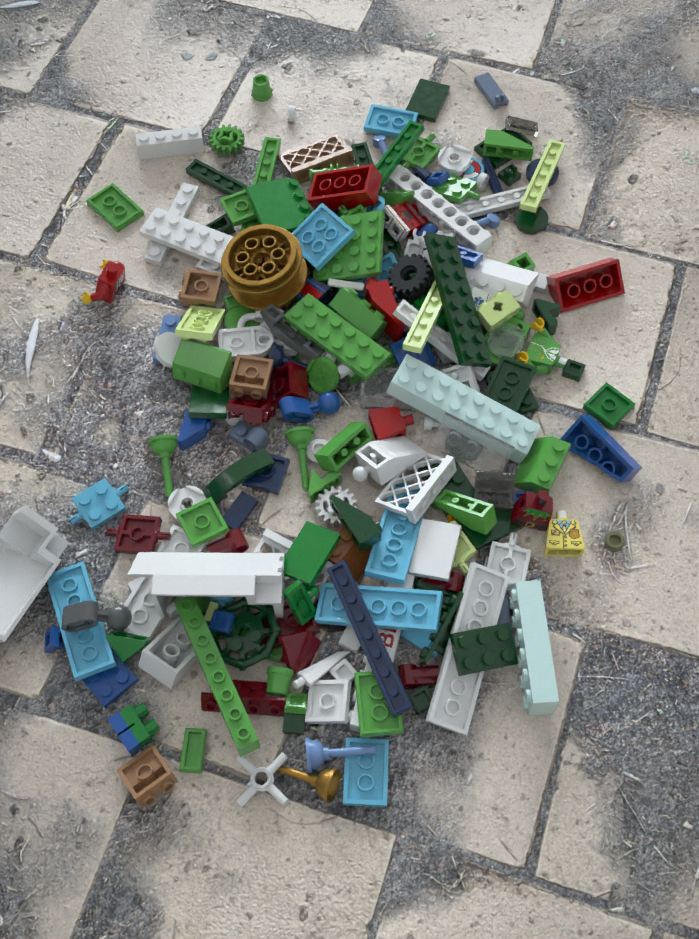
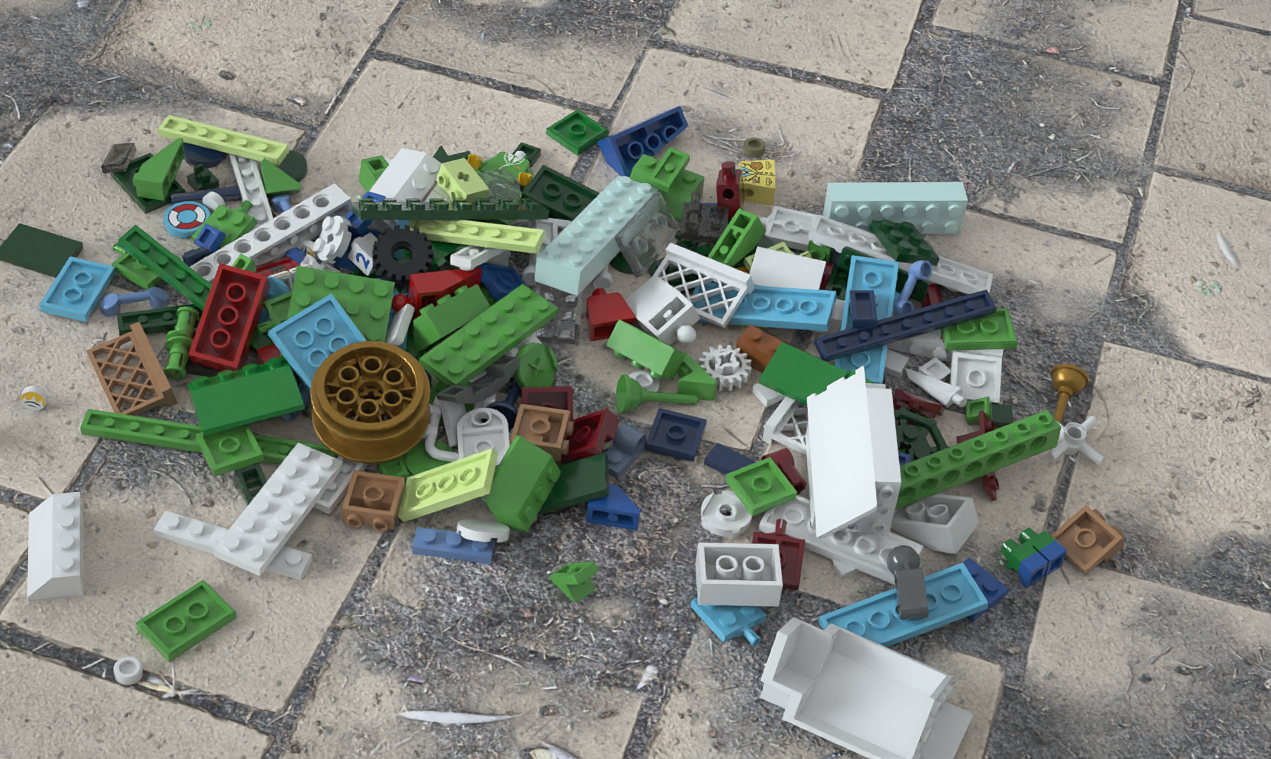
camera: 95 degrees left, 15 degrees down
blue tile [44,626,65,653] -> none
red torso [79,259,126,305] -> none
green slope [106,630,153,662] -> none
bright green piece [148,435,178,498] -> none
bright green tile [179,728,207,774] -> none
dark green plate [186,159,248,196] -> none
dark green slope [203,448,276,505] -> none
bright green gear [209,124,245,156] -> none
bright green piece [266,666,294,697] -> none
blue beam [279,392,341,423] -> none
medium blue piece [305,738,377,773] -> none
dark green slope [329,495,382,552] -> none
medium azure plate [343,738,389,807] -> none
white plate [438,144,471,176] -> none
sand blue hinge [474,72,509,110] -> none
red slope [546,257,625,313] -> none
none -> white tile [114,657,143,685]
none -> bright green slope [260,158,302,198]
none -> bright green slope [549,562,599,602]
none -> bright green plate [648,147,690,193]
none -> white brick [695,542,783,607]
none -> dark blue tile [849,290,878,328]
none -> medium blue bar [893,260,932,315]

